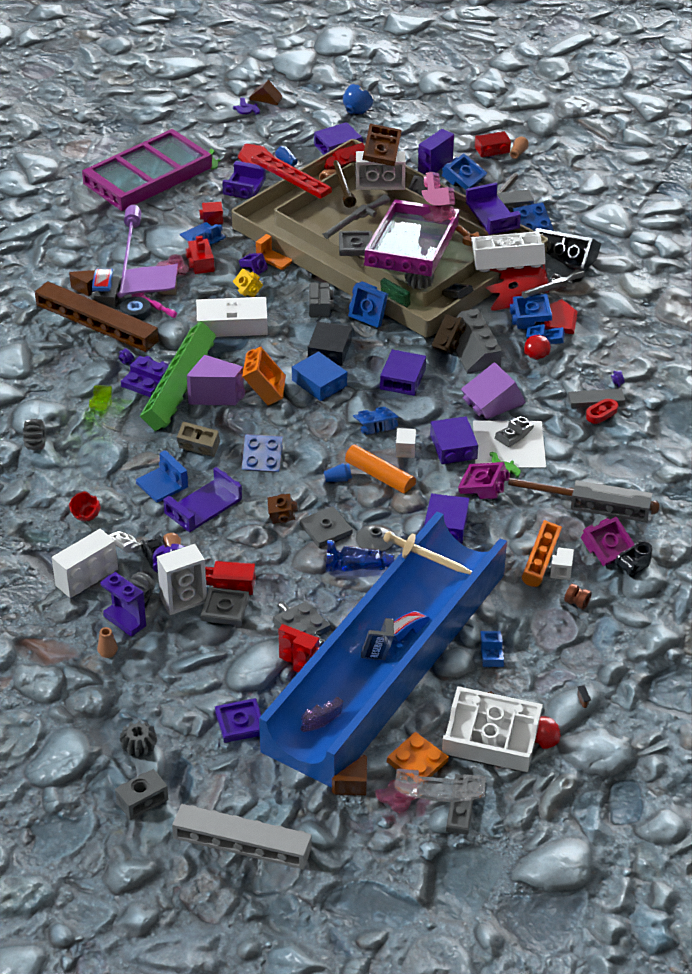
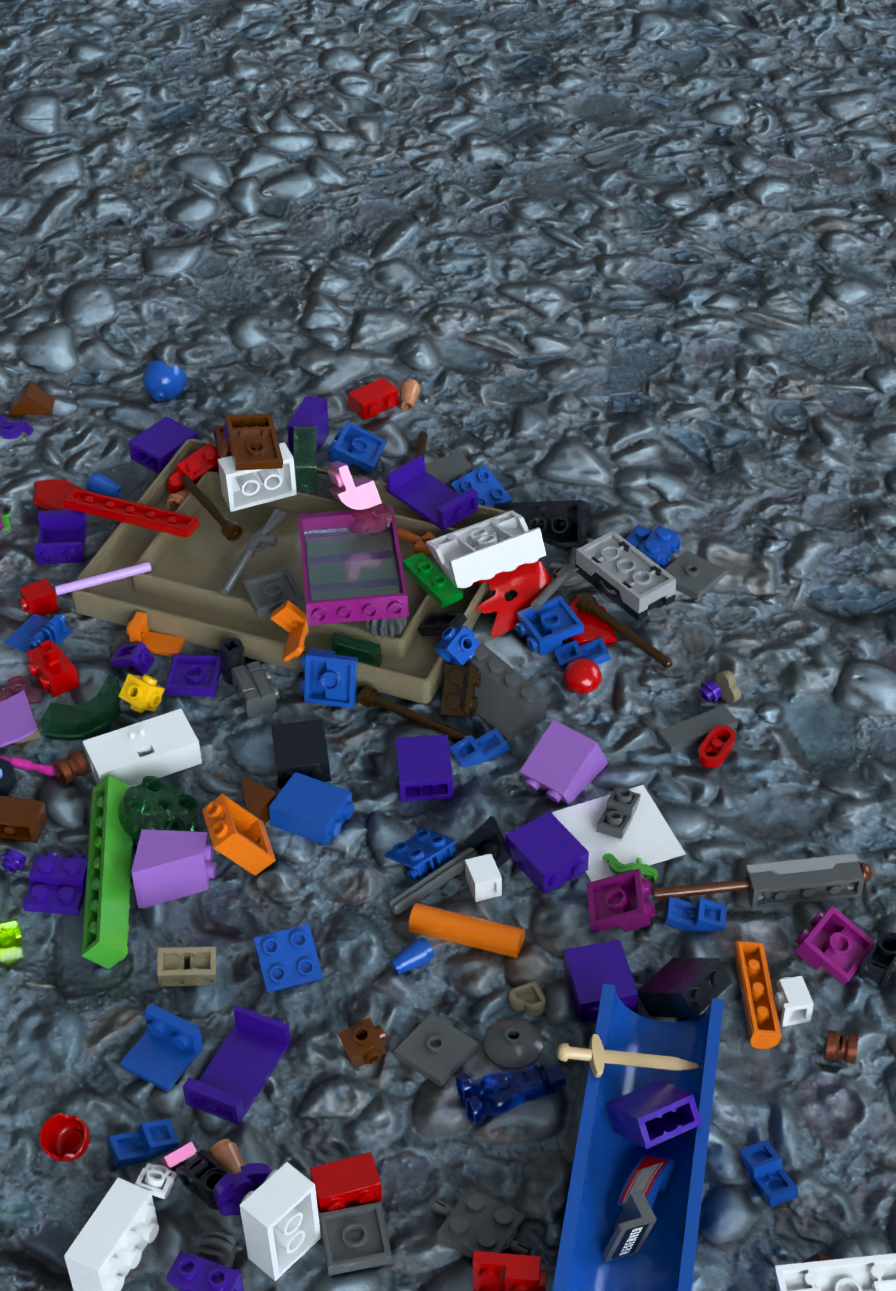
camera: 20 degrees left, 0 degrees up
none -> clear green arch [41,675,122,741]
none -> copper wheel [52,750,89,785]
none -> lavender bar [54,562,151,596]
none -> blue slope [107,1119,179,1168]
none -> clear green piece [119,776,199,842]
none -> bright pink tile [159,1142,196,1169]
none -> dark purple plate [165,654,222,697]
none -> black piece [219,638,246,685]
none -> reddish brown slope [241,778,277,825]
none -> orange bracket [270,600,309,662]
none -> clear green arch [293,426,317,491]
none -> dark brown piece [358,685,469,741]
none -> dark grey axle [388,847,478,915]
none -> green plate [402,552,463,608]
none -> blue brick [434,626,480,666]
none -> blue slope [449,728,510,767]
none -> black slope [464,816,512,869]
none -> dark tan tile [509,981,546,1016]
none -> light grey piece [576,531,676,621]
none -> dark brown piece [576,592,673,668]
none -> dark purple brick [605,1080,702,1149]
none -> blue plate [625,525,681,567]
none -> black brick [637,957,732,1018]
none -> dark grey plate [664,550,726,600]
none -> blue slope [664,897,727,932]
none -> dark tan tile [715,670,741,704]

